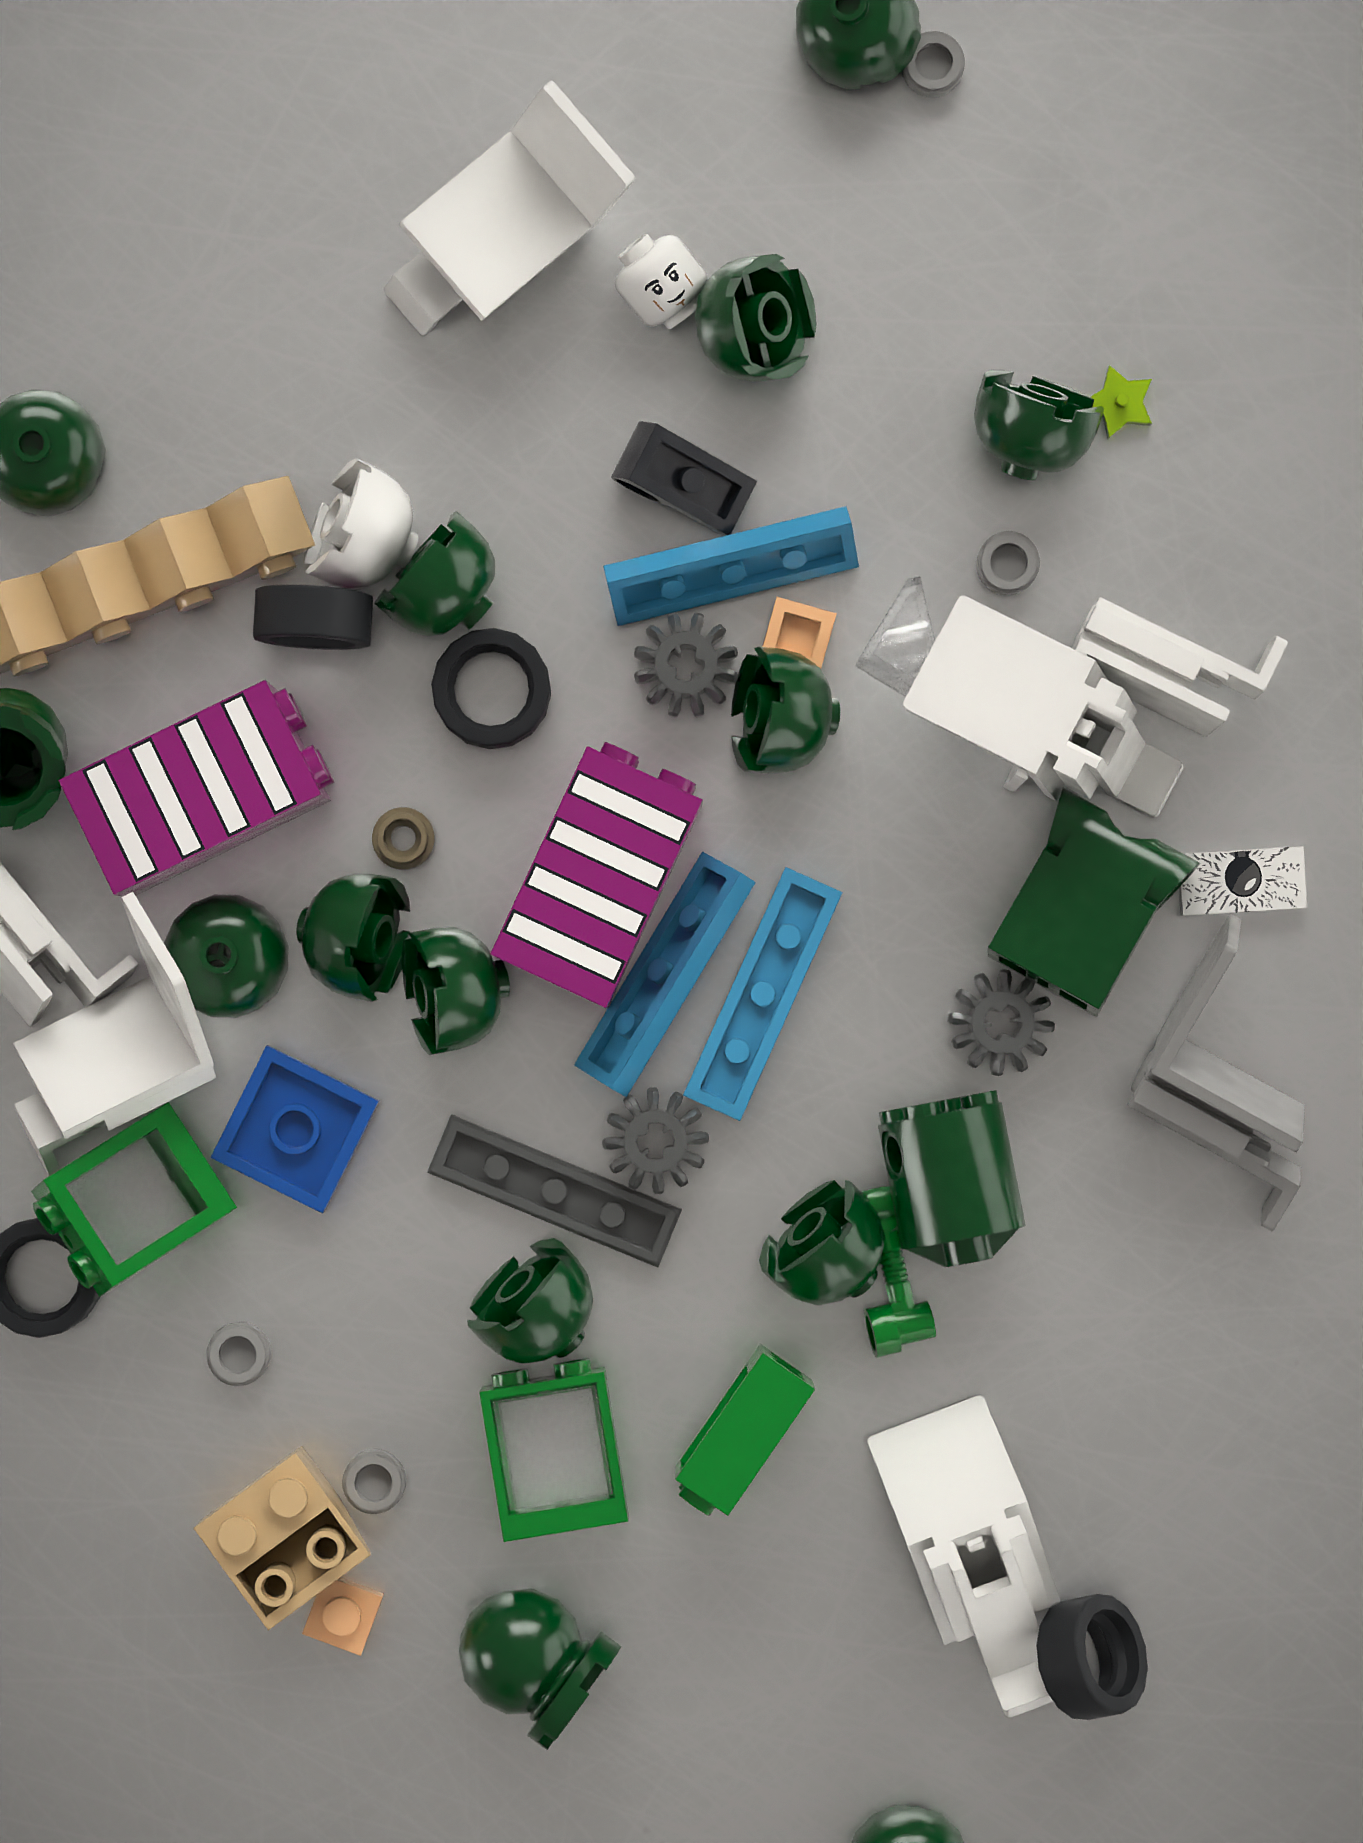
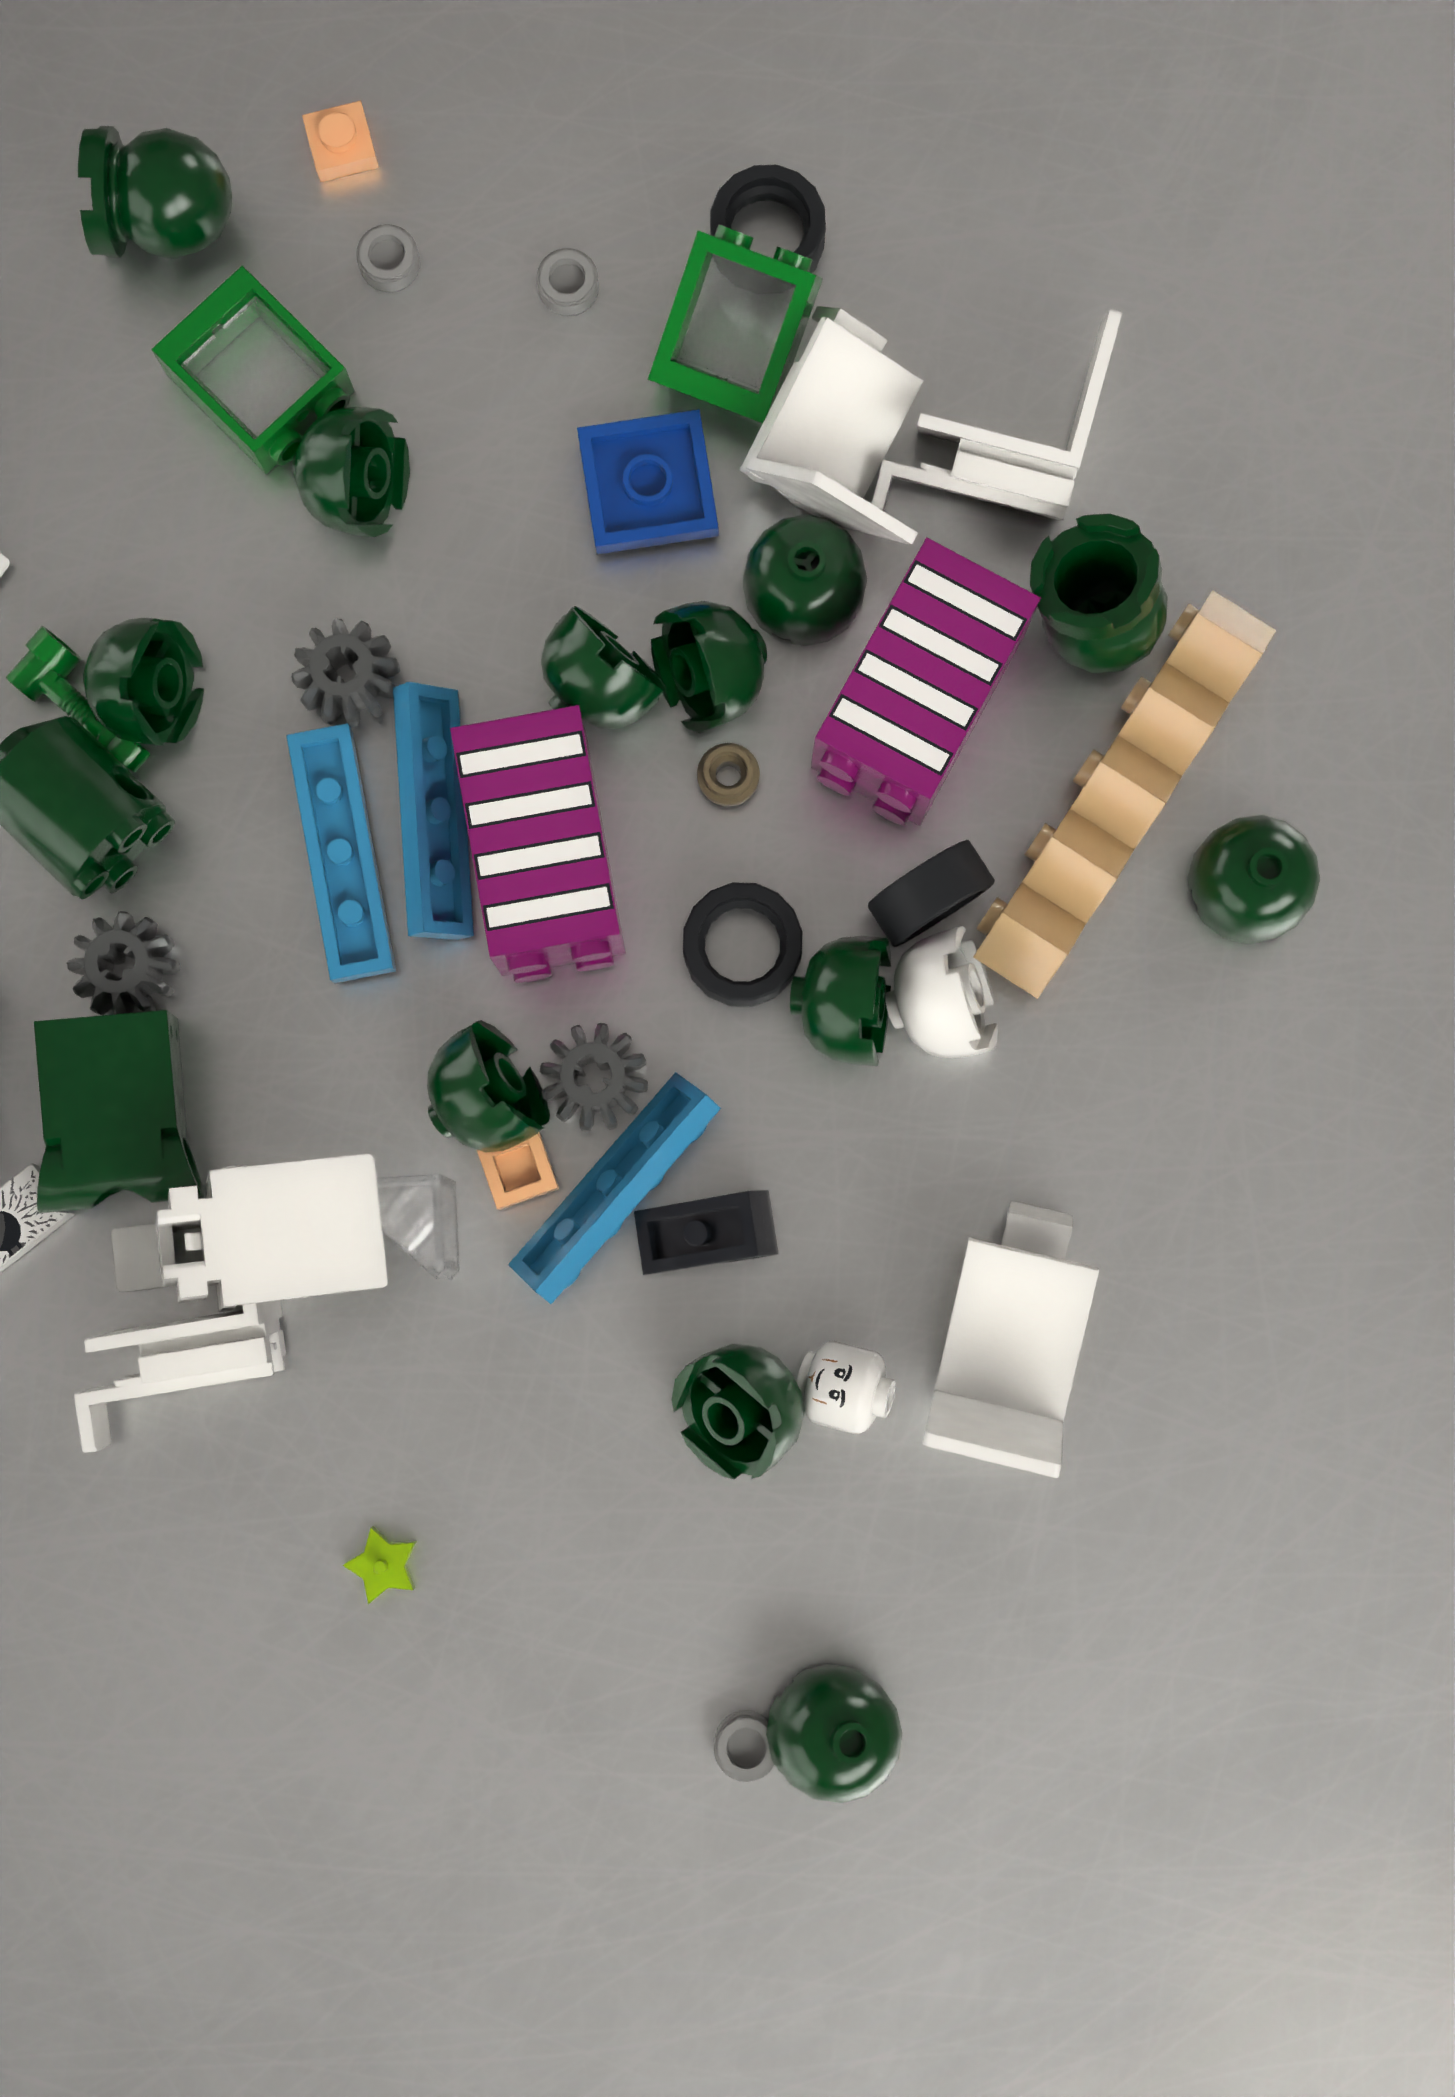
camera: 150 degrees right, 5 degrees down
tan slope [193,1446,371,1631] -> none
dark grey tile [427,1114,682,1267] -> none
green window [675,1344,815,1516] -> none
dark green cylinder [974,370,1104,481] -> none
light grey tile [976,531,1040,595] -> none

